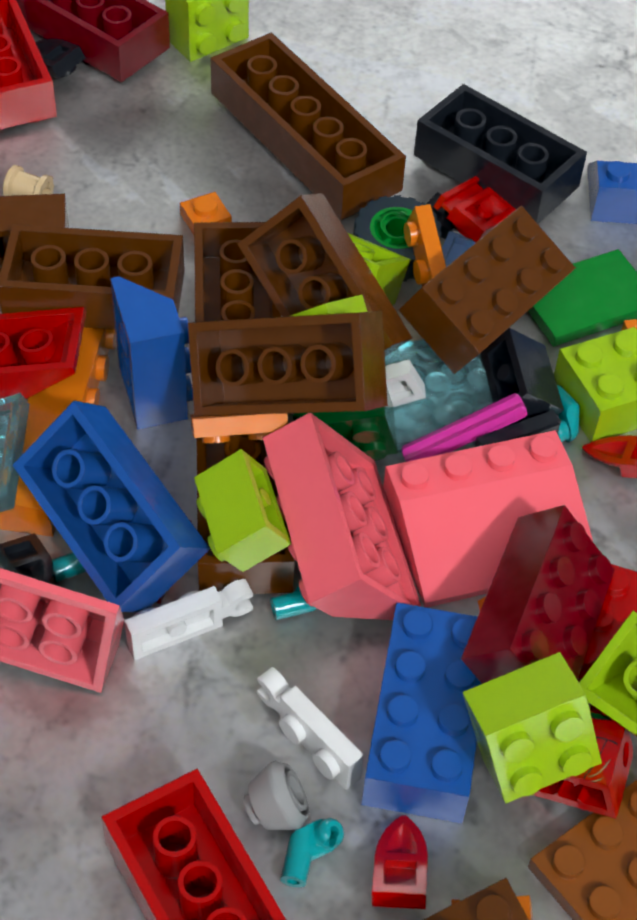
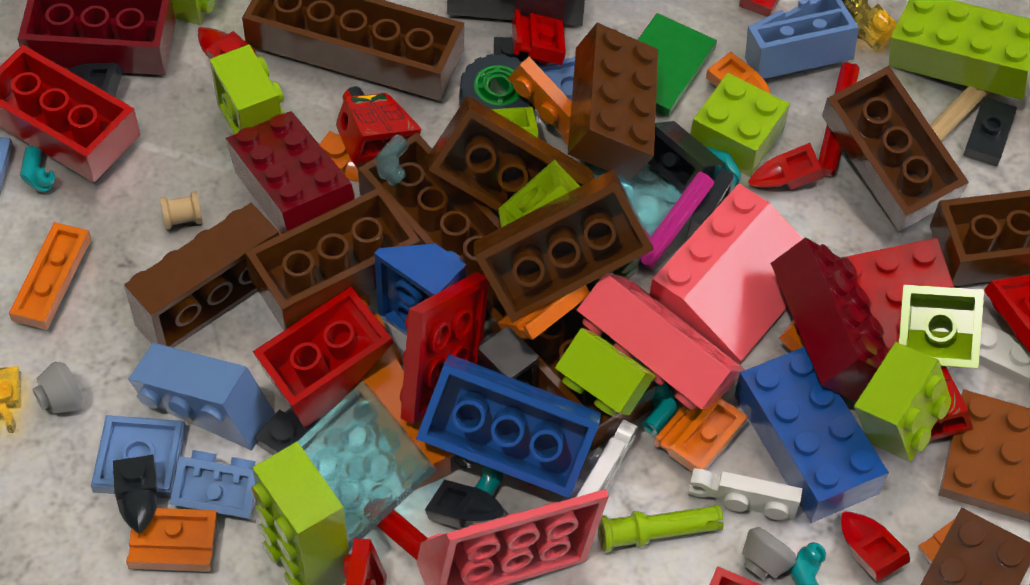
camera: 35 degrees left, 5 degrees up
none -> red plate [198,27,256,59]
none -> lime brick [209,44,285,134]
none -> dark red brick [225,111,355,234]
none -> red torso [336,86,422,163]
none -> clear light blue arm [375,135,409,185]
none -> red plate [400,272,489,424]
none -> black brick [477,326,539,388]
none -> lime pin [598,504,724,553]
none -> orange plate [654,397,748,472]

